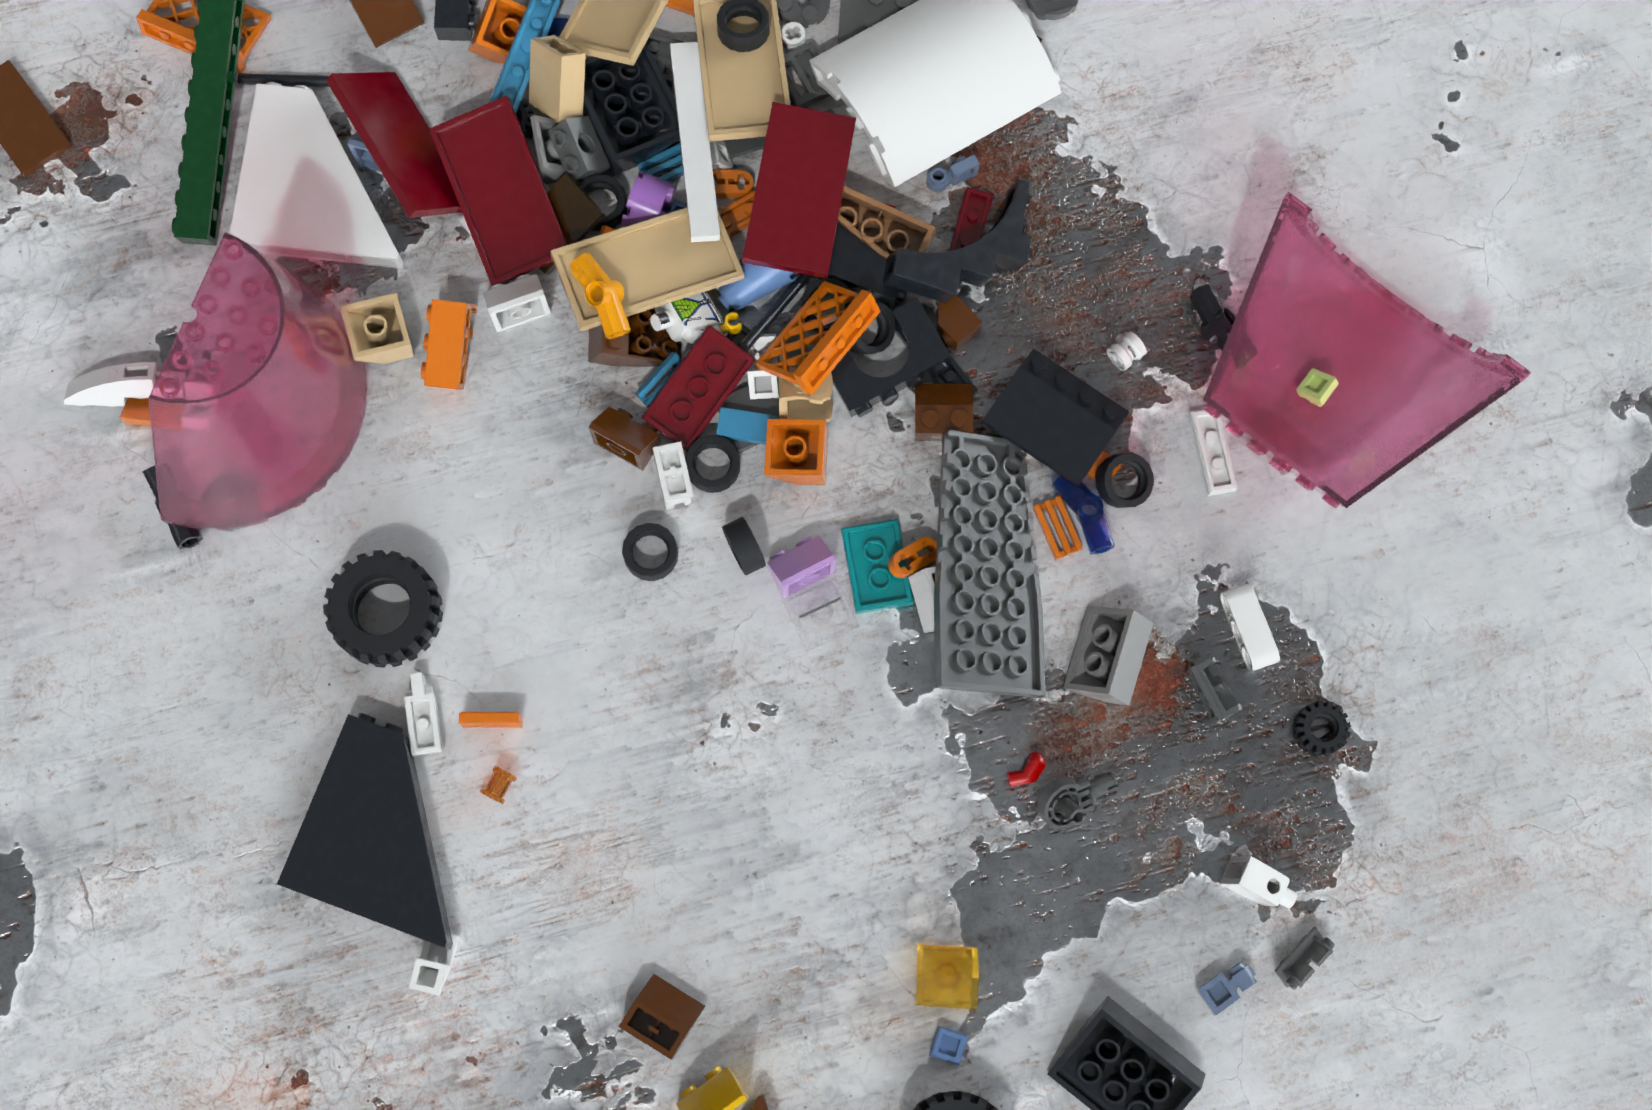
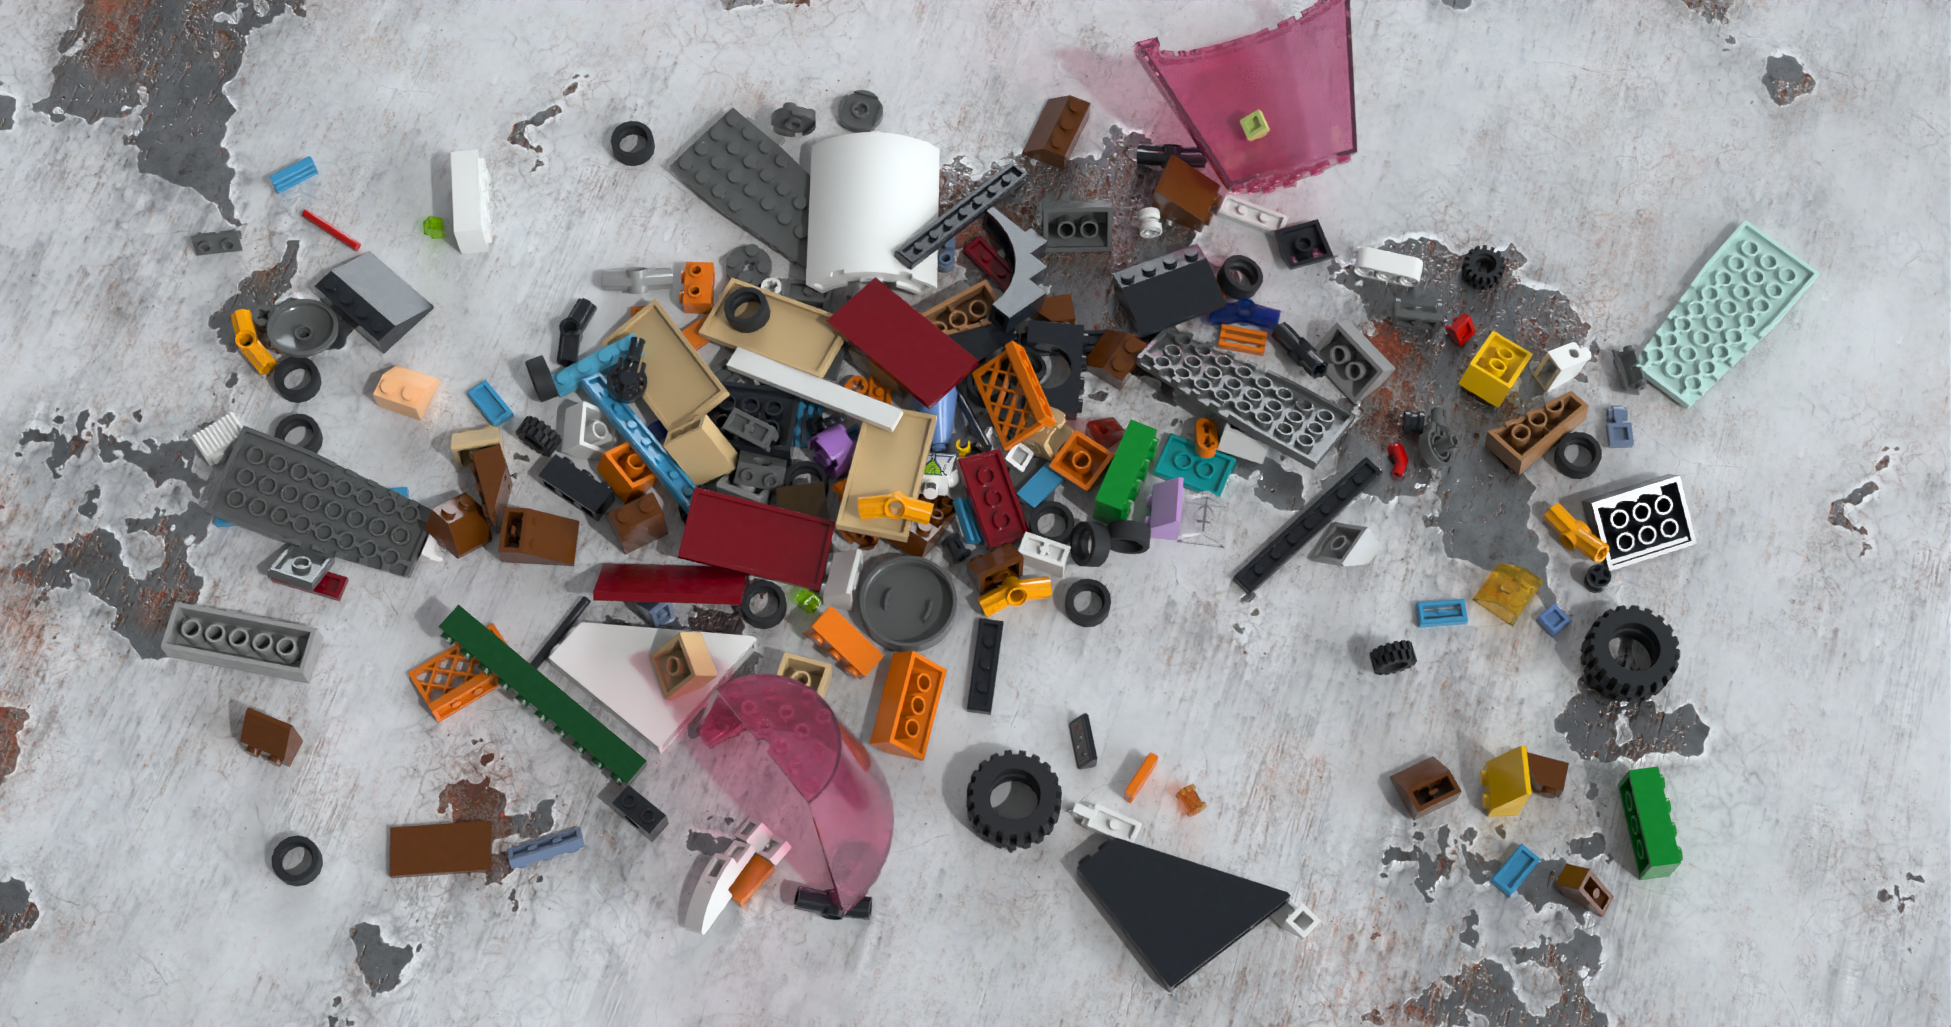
camera: 55 degrees left, 10 degrees down
none -> sand blue plate [507,827,585,869]
none -> reddish brown slope [605,492,668,555]
none -> black brick [612,785,669,842]
none -> tan slope [650,632,718,700]
none -> dark grey hinge [722,407,779,452]
none -> black tyre [741,580,787,629]
none -> clear neon green piece [794,588,823,614]
none -> black piece [806,413,847,436]
none -> dark grey brick [860,556,957,652]
none -> orange slope [869,651,947,761]
none -> black tile [894,162,1029,270]
none -> black bush [941,532,971,564]
none -> black tile [967,618,1004,715]
none -> light orange piece [977,576,1052,617]
none -> reddish brown slope [1022,95,1091,170]
none -> dark grey slope [1042,200,1112,252]
none -> slope [1069,713,1098,770]
none -> black tyre [1070,521,1110,567]
none -> clear red slope [1085,417,1125,450]
none -> green brick [1093,419,1159,524]
none -> reddish brown slope [1152,154,1222,233]
none -> black tile [1233,457,1383,596]
none -> black piece [1271,321,1328,379]
none -> black slope [1275,219,1334,270]
none -> light grey slope [1309,522,1382,567]
none -> black tyre [1369,640,1417,675]
none -> black wheel [1402,410,1425,435]
none -> dark azure tile [1415,599,1468,628]
none -> red tile [1445,313,1476,347]
none -> yellow slope [1458,331,1533,408]
none -> medium nougat wedge [1485,391,1589,475]
none -> light orange piece [1543,503,1609,563]
none -> black tyre [1554,432,1602,479]
none -> black wheel [1583,564,1612,593]
none -> light aqua wing [1633,220,1820,409]

